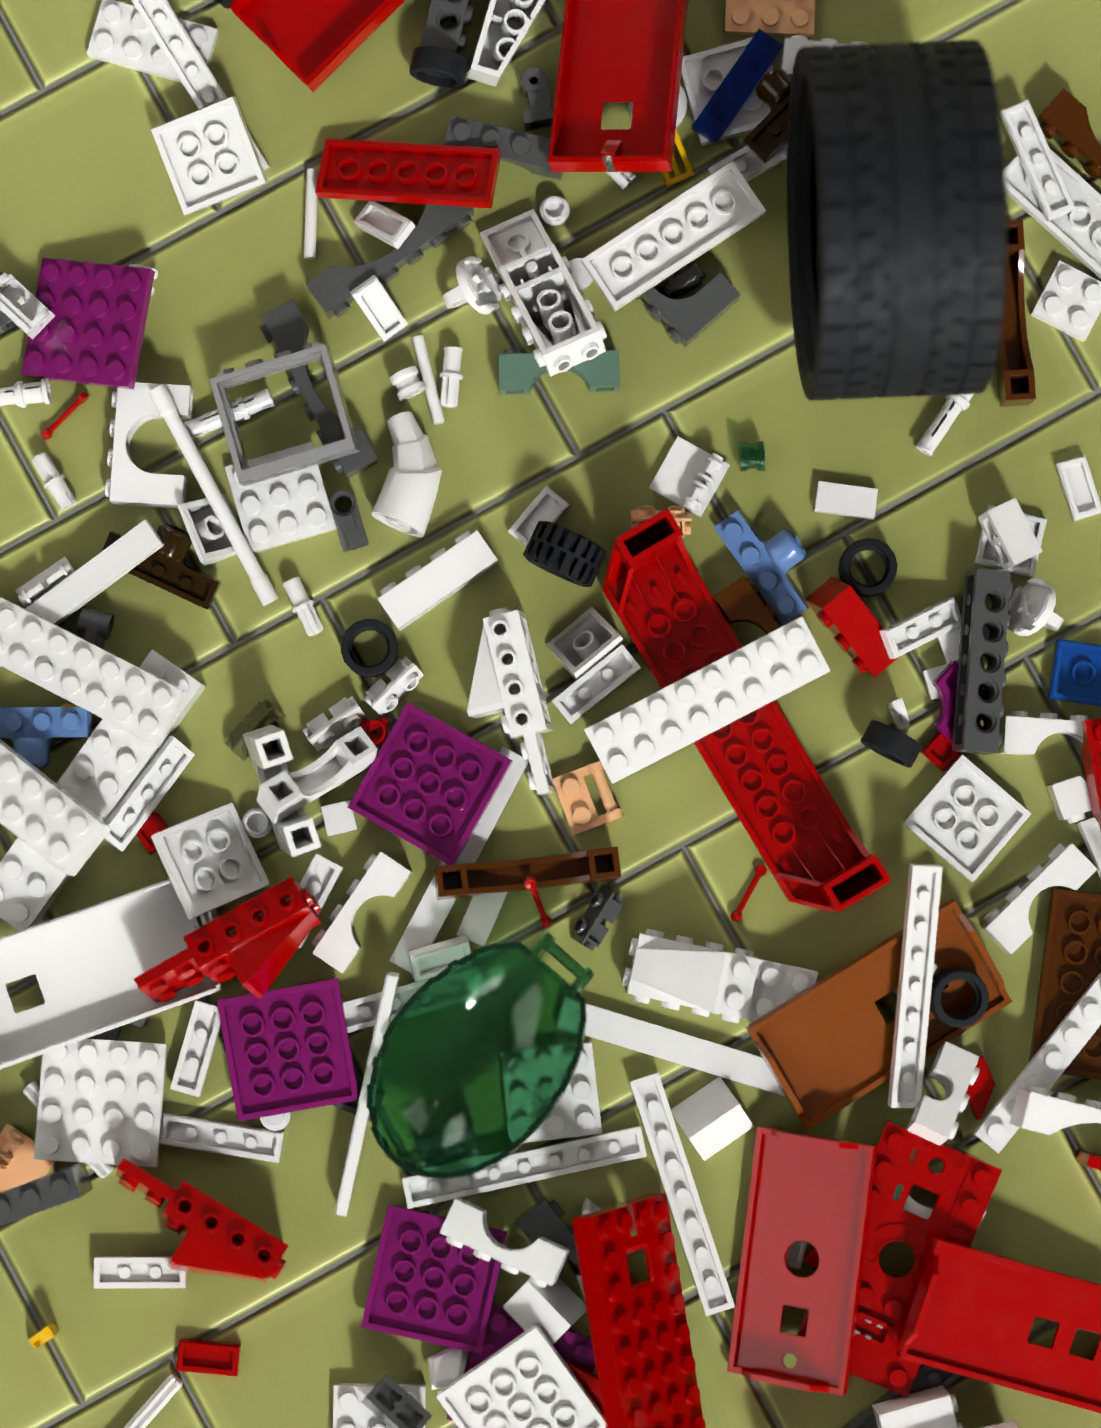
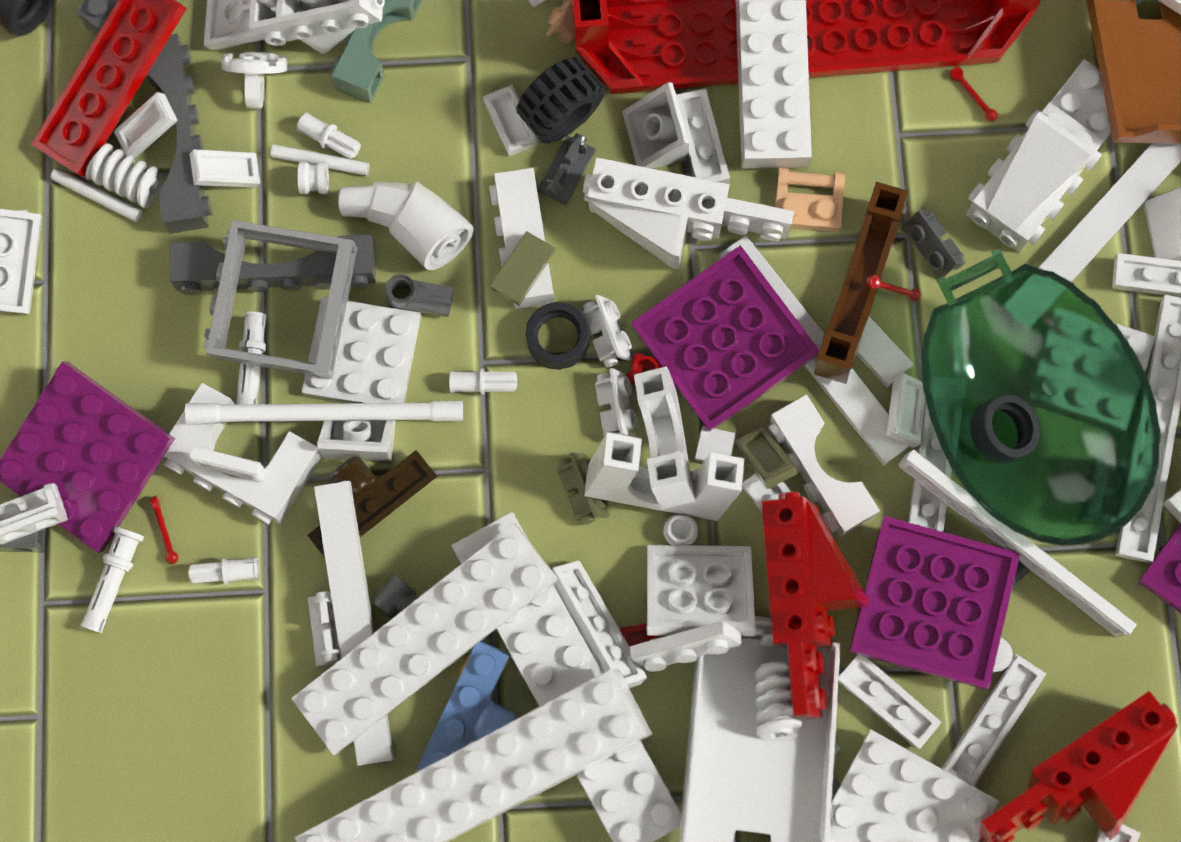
camera: 60 degrees left, 10 degrees down
none -> white piece [86,144,162,208]
none -> white tile [189,446,266,482]
none -> olive tile [490,231,555,306]
none -> dark grey hinge [537,133,596,205]
none -> white plate [630,620,741,671]
none -> olive tile [734,426,798,490]
none -> white piece [755,662,802,740]
none -> black tyre [970,394,1040,464]

